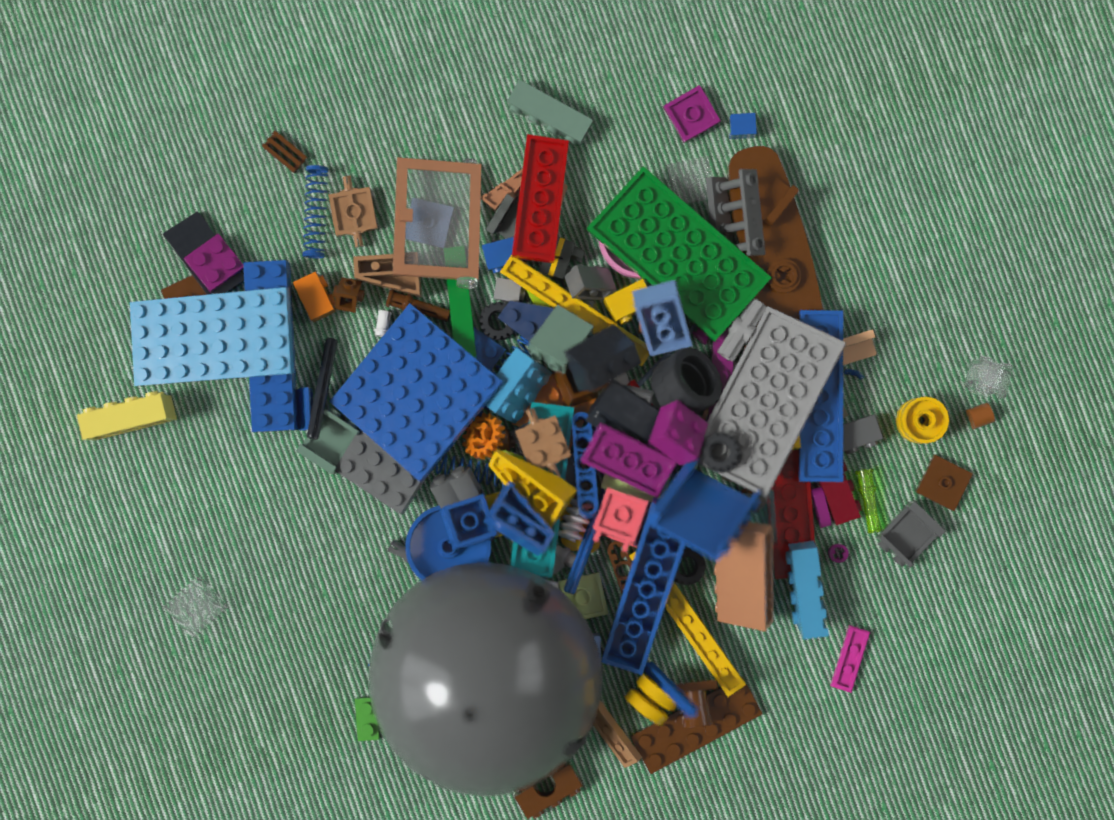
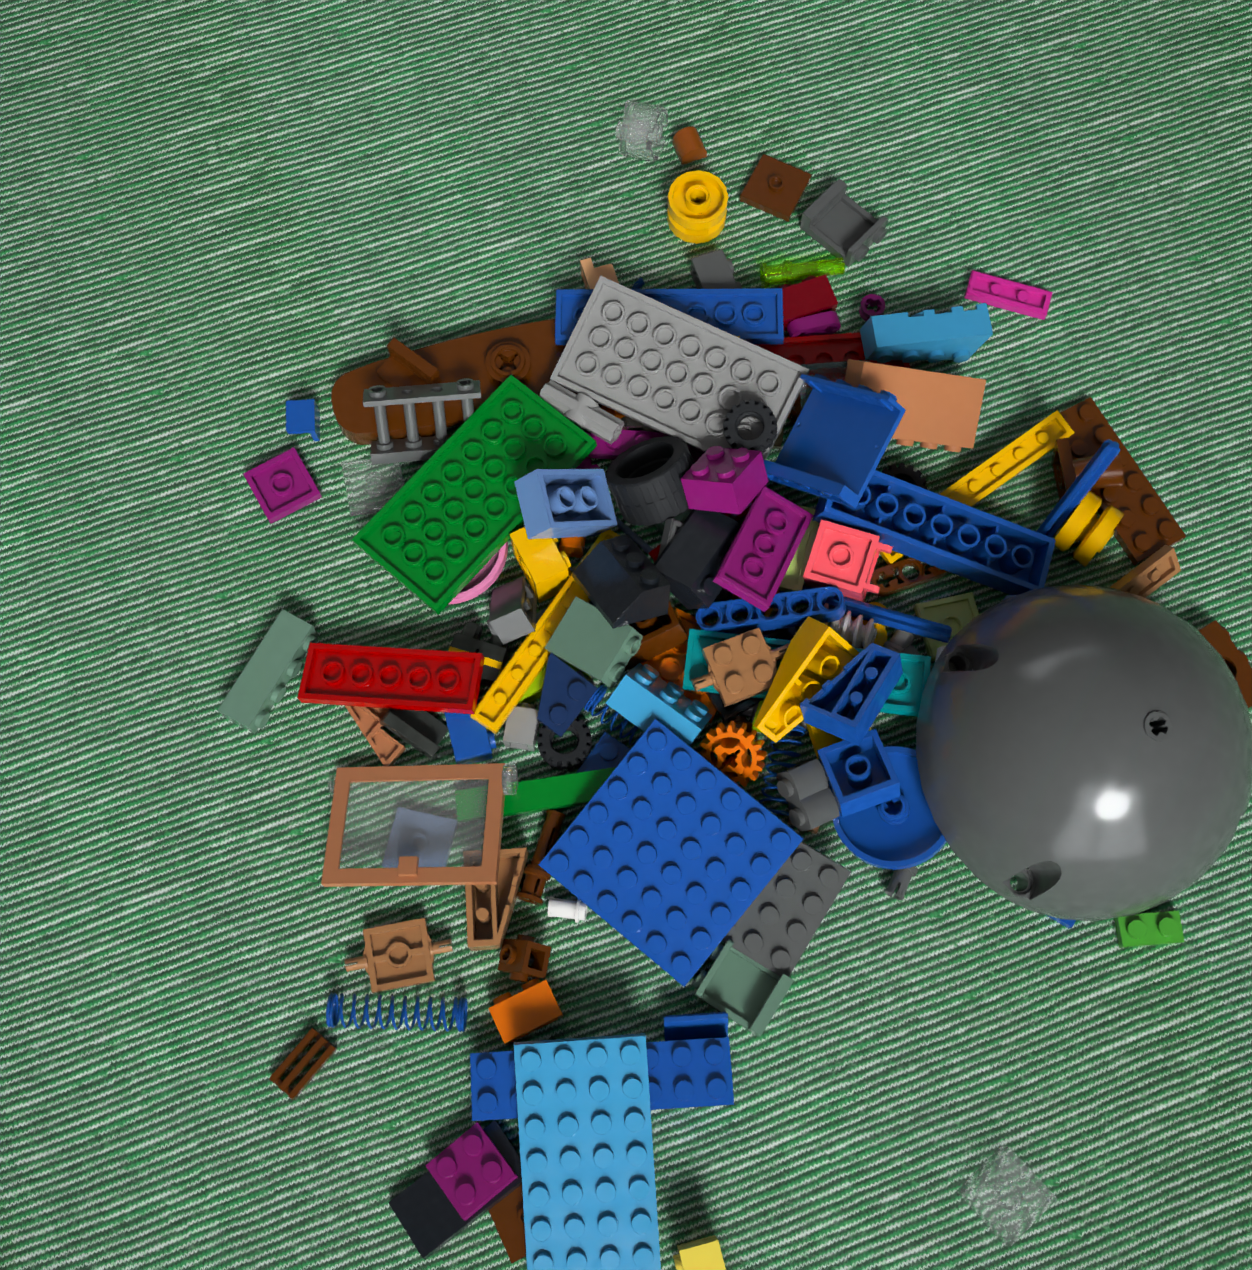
camera: 90 degrees left, 15 degrees down
black axle [307,338,338,440] -> none

